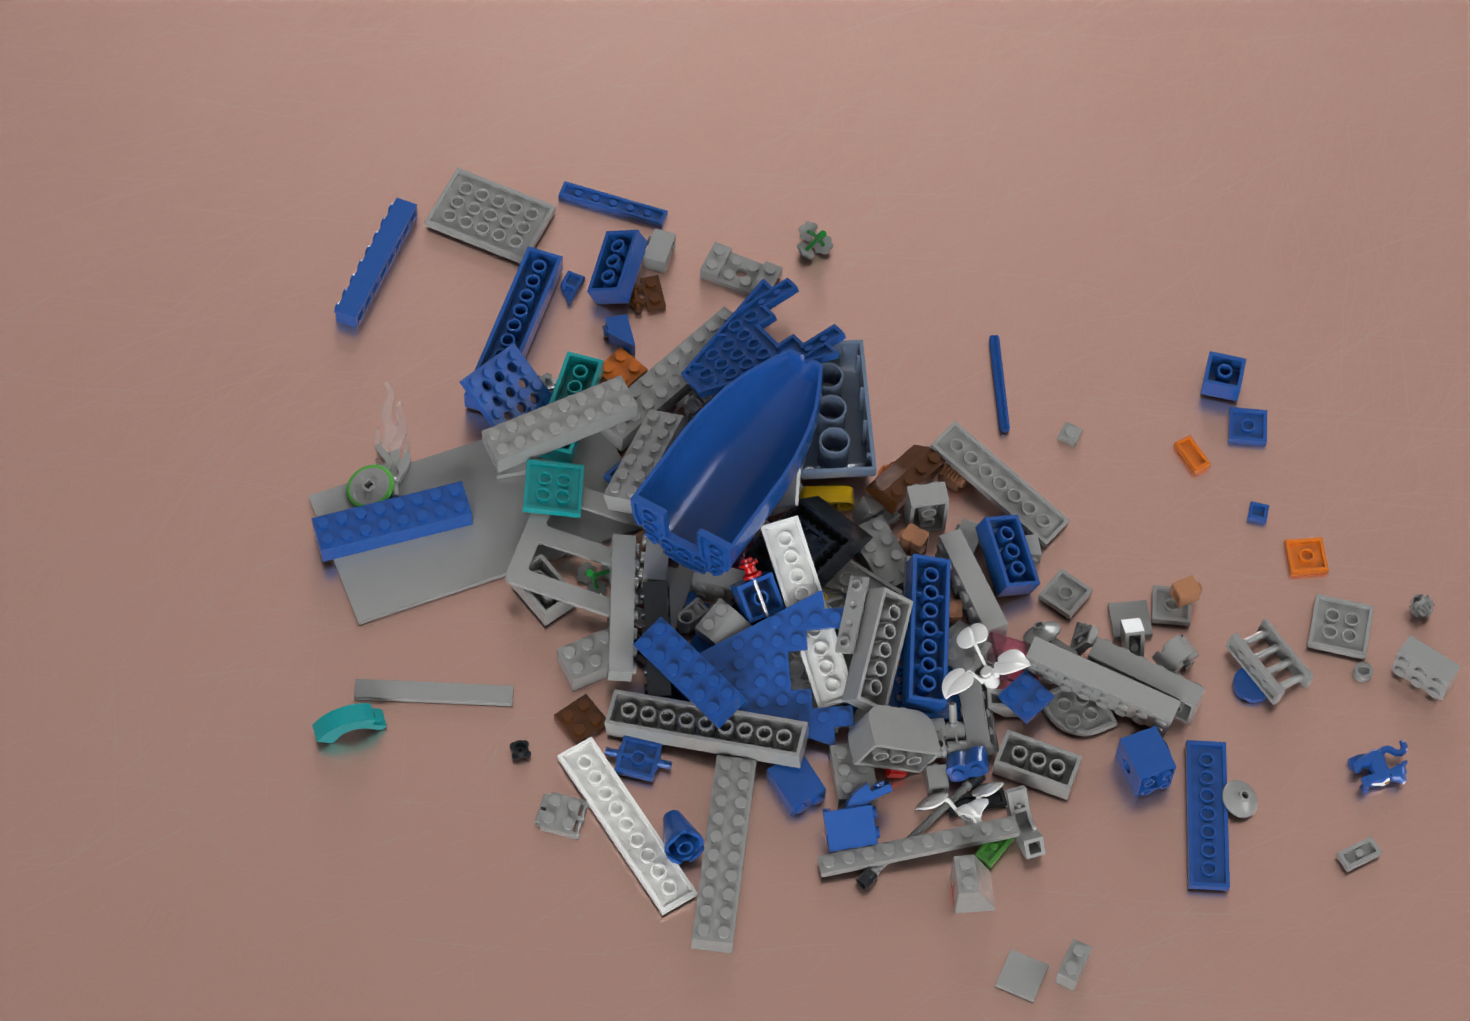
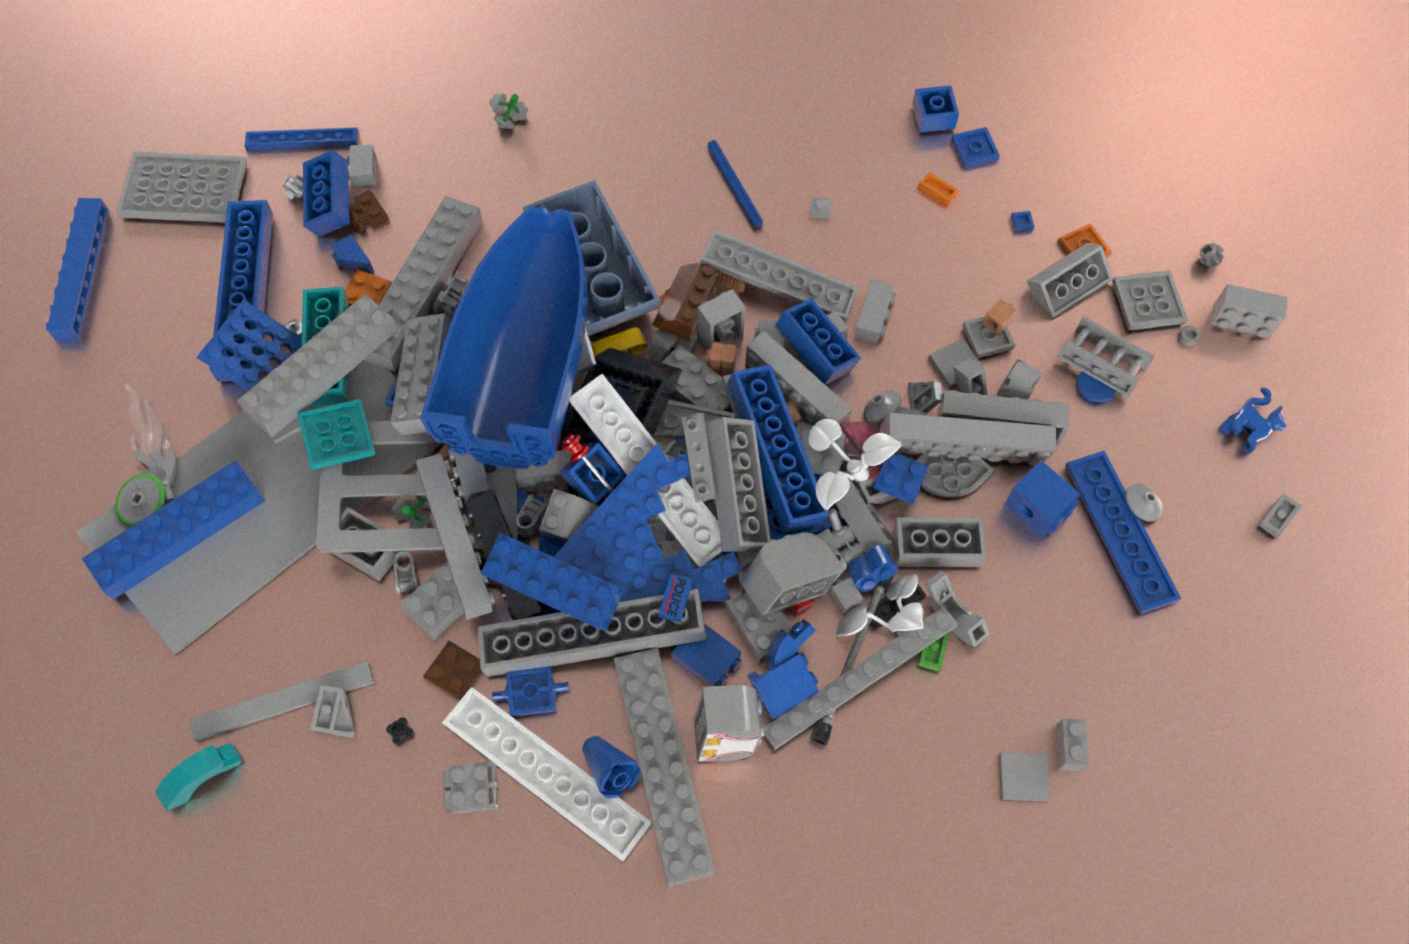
camera: 20 degrees left, 5 degrees up
blue tile [560,270,585,306] -> none
blue wing [681,278,846,398] -> none
light grey piece [700,242,783,296] -> none
light grey slope [950,855,995,913] -> none
light grey plate [1038,568,1093,620] -> none
none -> light grey gear [282,175,303,199]
none -> light grey wing [310,684,356,738]
none -> light grey piece [393,551,420,595]
none -> blue tile [659,574,693,622]
none -> light grey brick [694,685,764,763]
none -> light grey brick [855,279,896,344]
none -> light grey slope [1027,243,1113,318]

